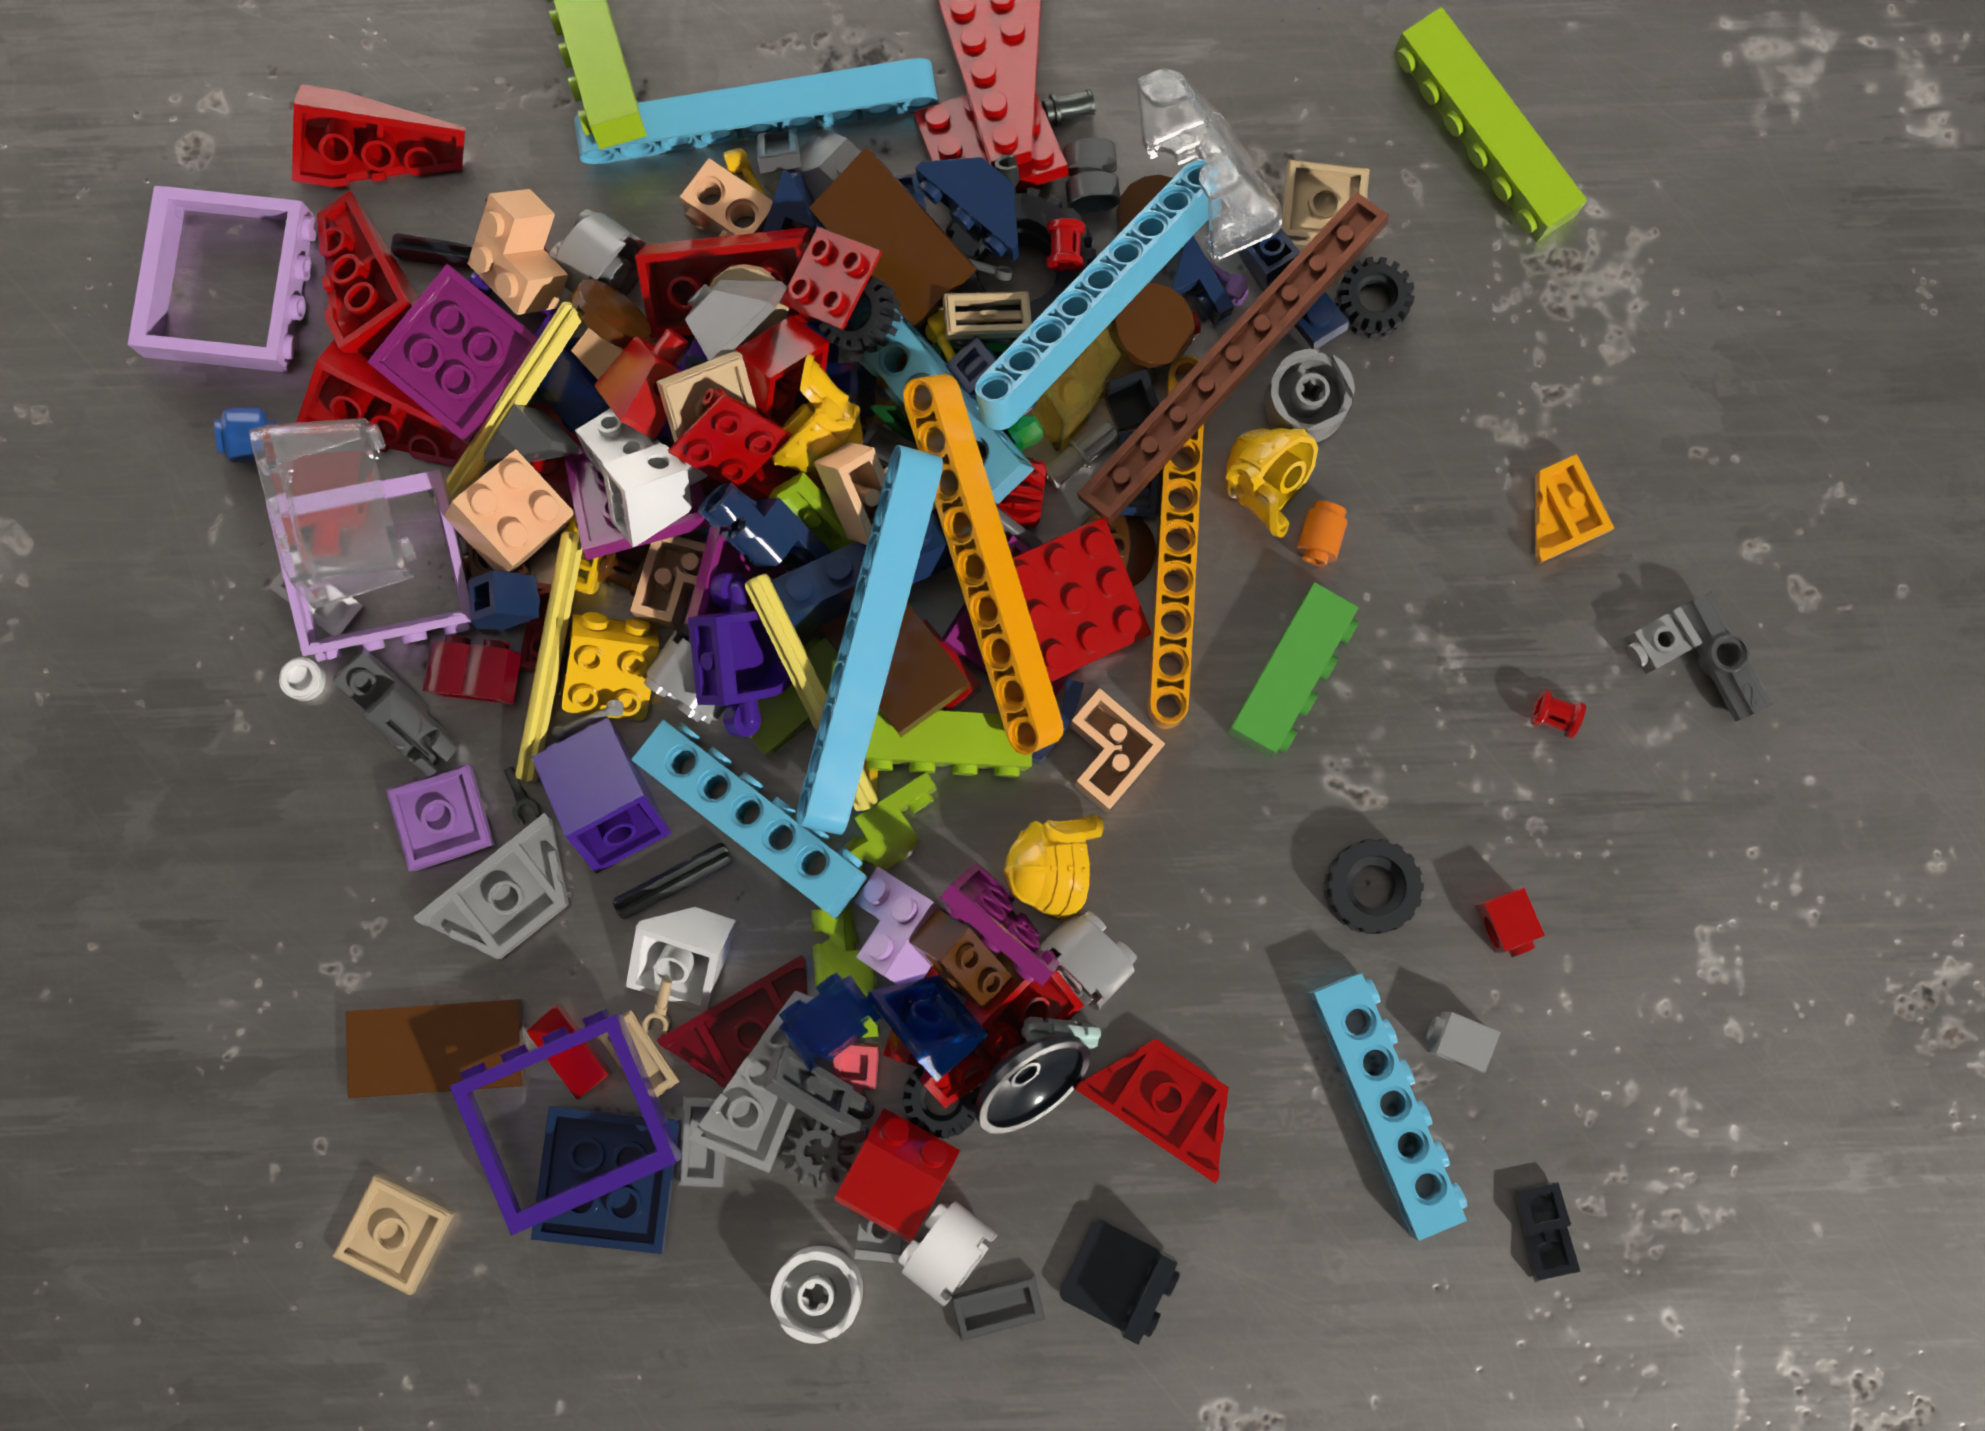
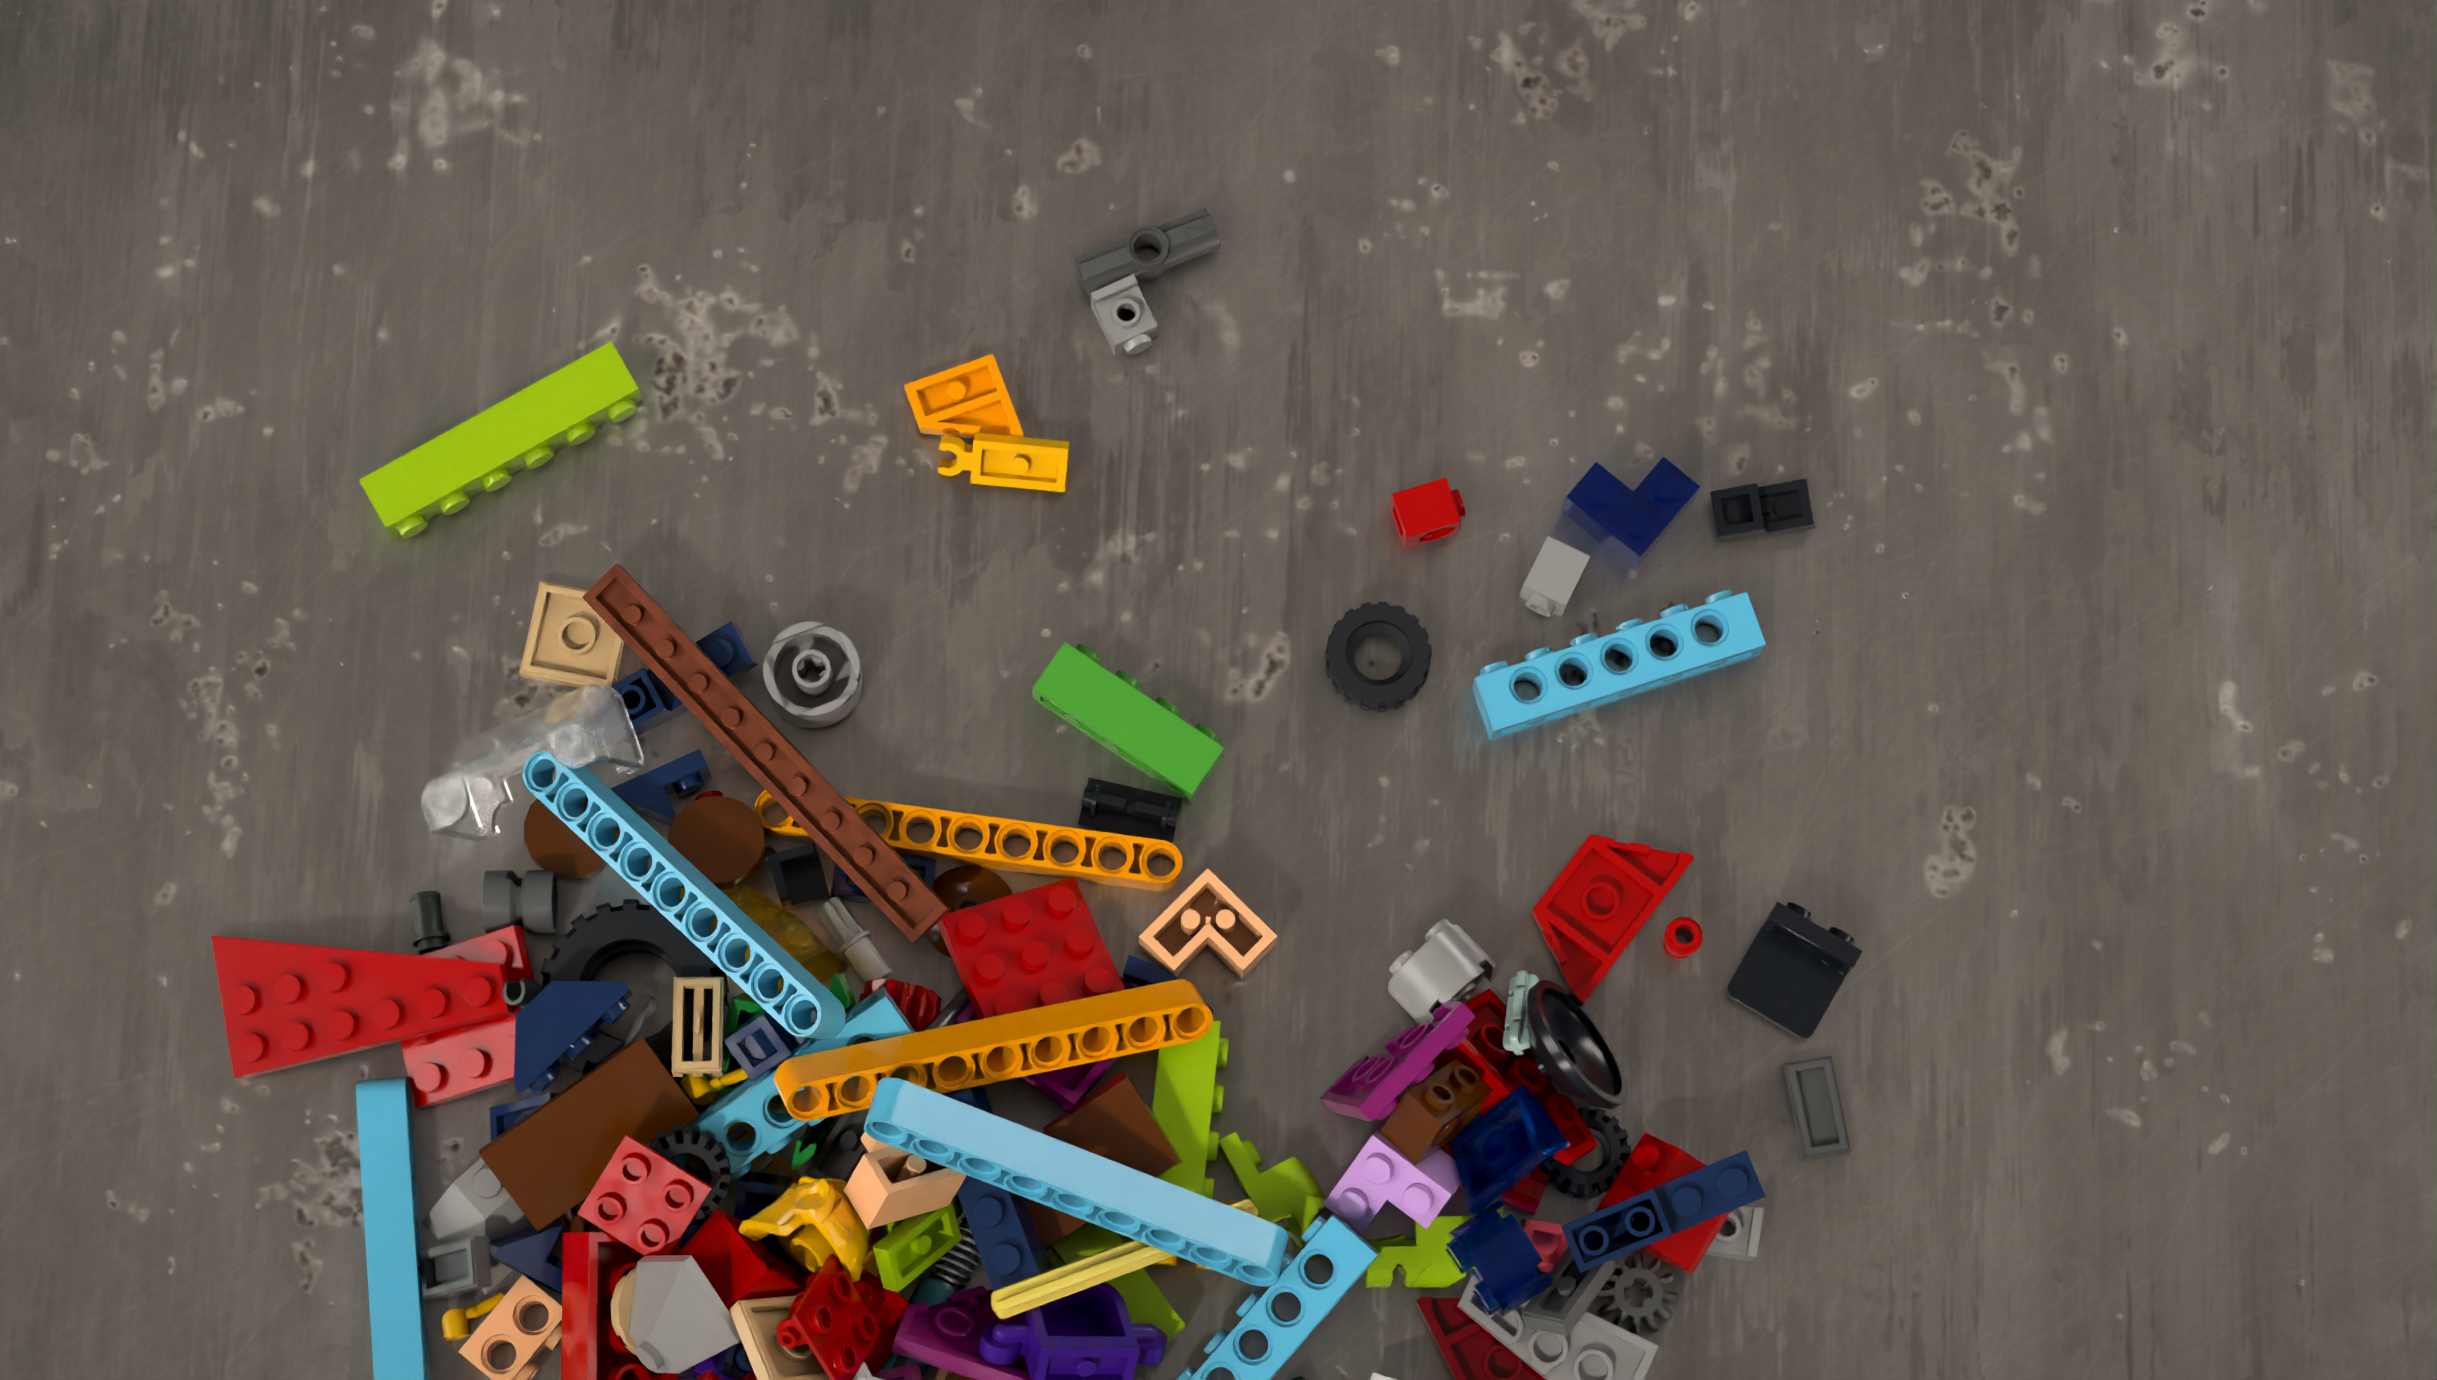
camera: 90 degrees left, 5 degrees down
dark blue plate [698,482,832,568] -> none
white brick [771,1245,863,1344] -> none
white brick [898,1201,998,1306] -> none
yellow head [1003,814,1104,921] -> none
red bush [1046,218,1085,272] -> none
medium lavender hand [1207,258,1248,306] -> none
yellow head [1225,427,1318,538] -> none
orange brick [1296,501,1348,566] -> none
black tyre [1335,256,1415,338] -> none
red bush [1530,689,1586,739] -> none
none -> yellow plate [938,432,1070,492]
none -> black hinge [1078,777,1183,843]
none -> clear blue brick [1561,457,1700,571]
none -> dark blue slope [1561,1150,1766,1273]
none -> red pin [1663,917,1703,959]

